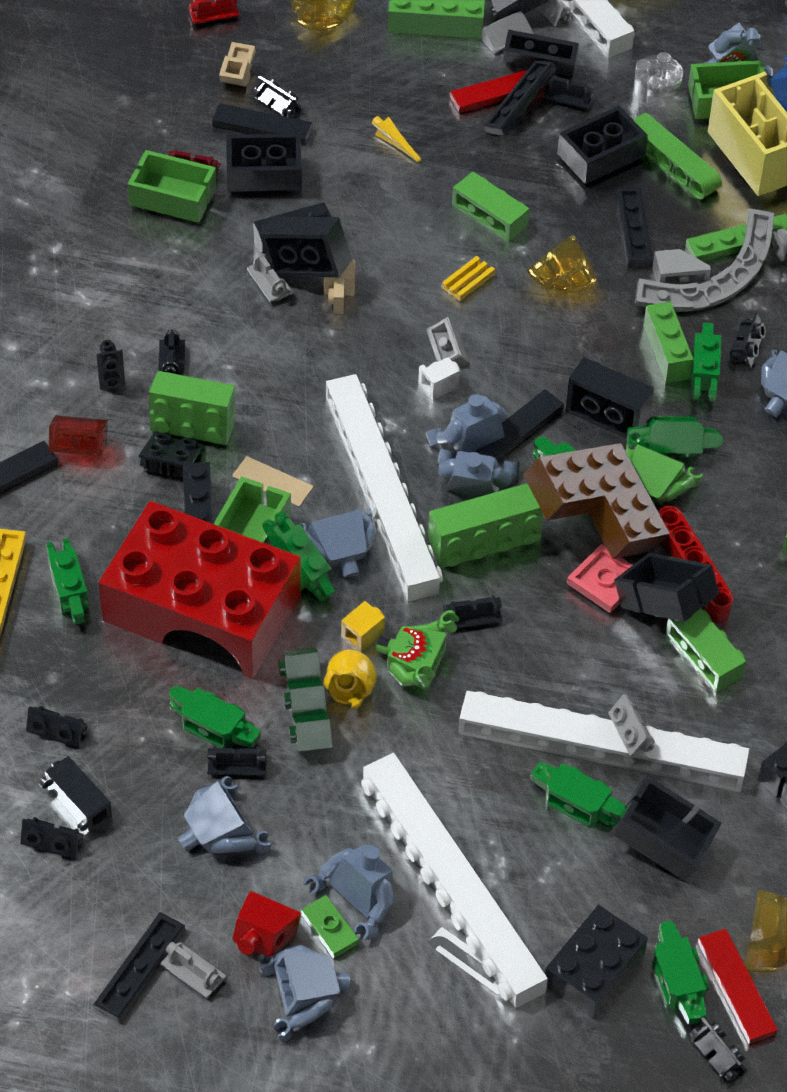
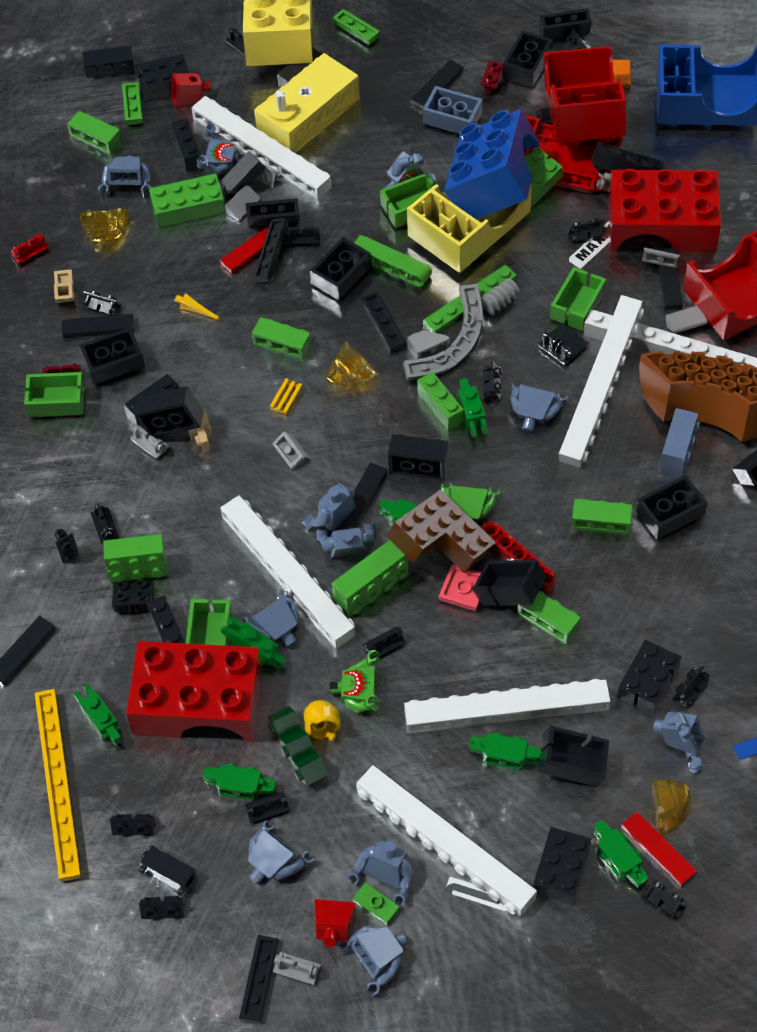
camera: 15 degrees left, 5 degrees up
clear red brick [48,415,108,457] -> none
tan sticker [232,456,314,506] -> none
yellow brick [341,601,385,652] -> none
white brick [418,357,461,400] -> none
light grey hinge [608,694,655,756] -> none
green hinge [627,416,724,457] -> none
clear brick [633,52,683,110] -> none

